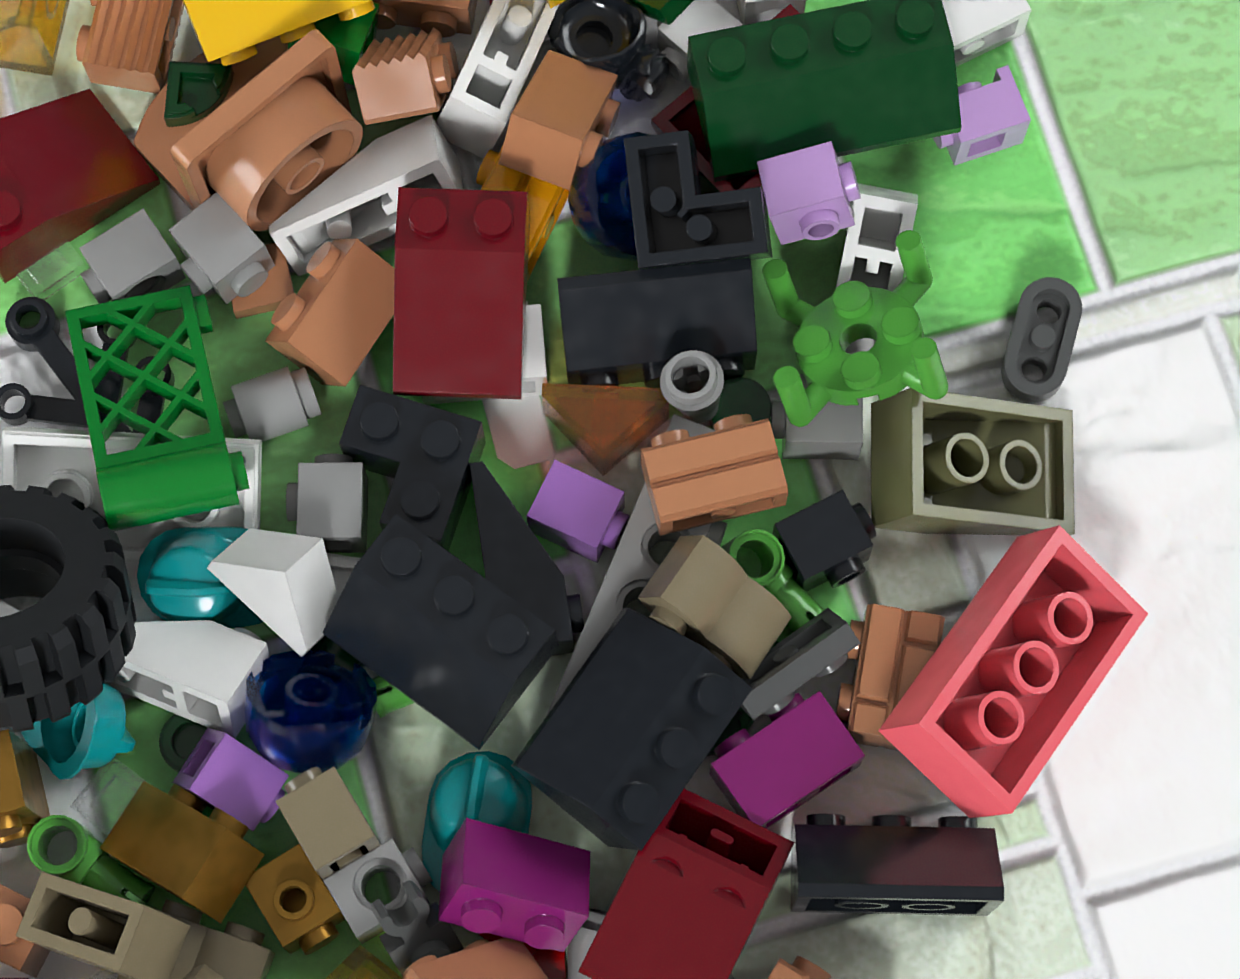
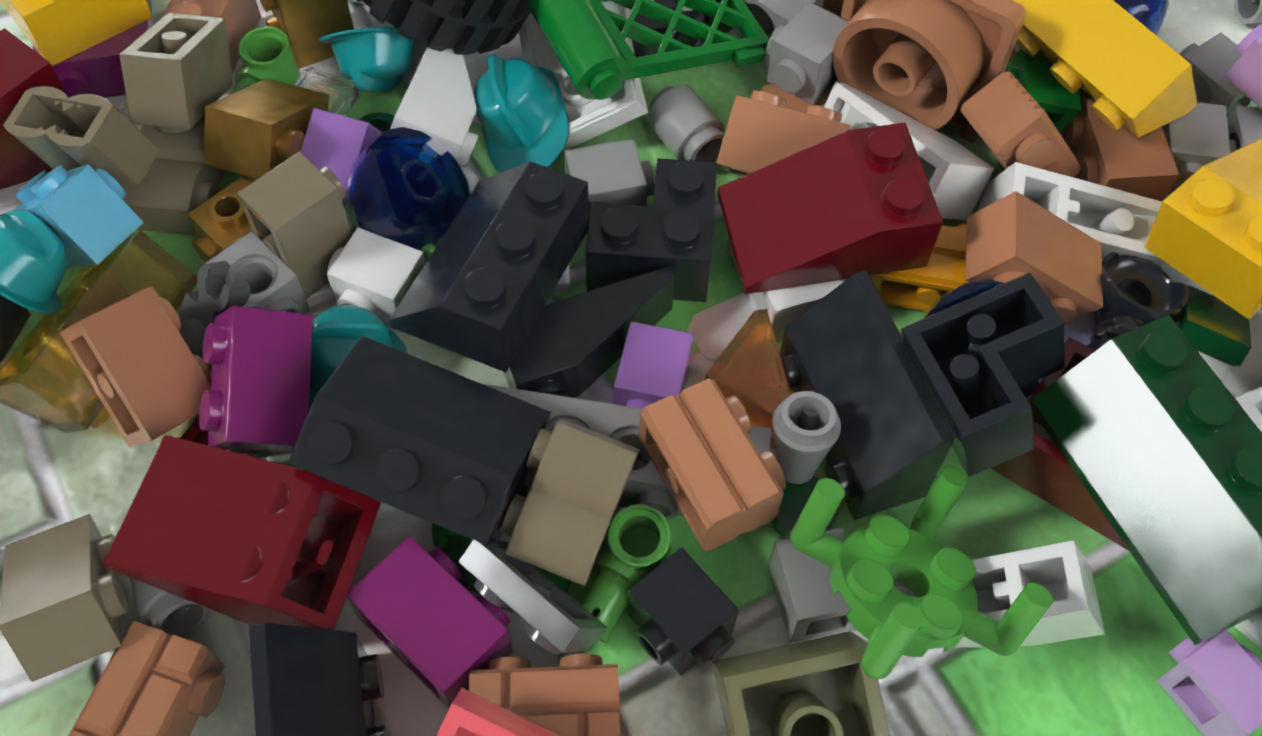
camera: 75 degrees right, 15 degrees down
white slope [207,528,339,657] -> none
lavender brick [757,141,861,245] -> none
none -> white brick [327,228,426,333]

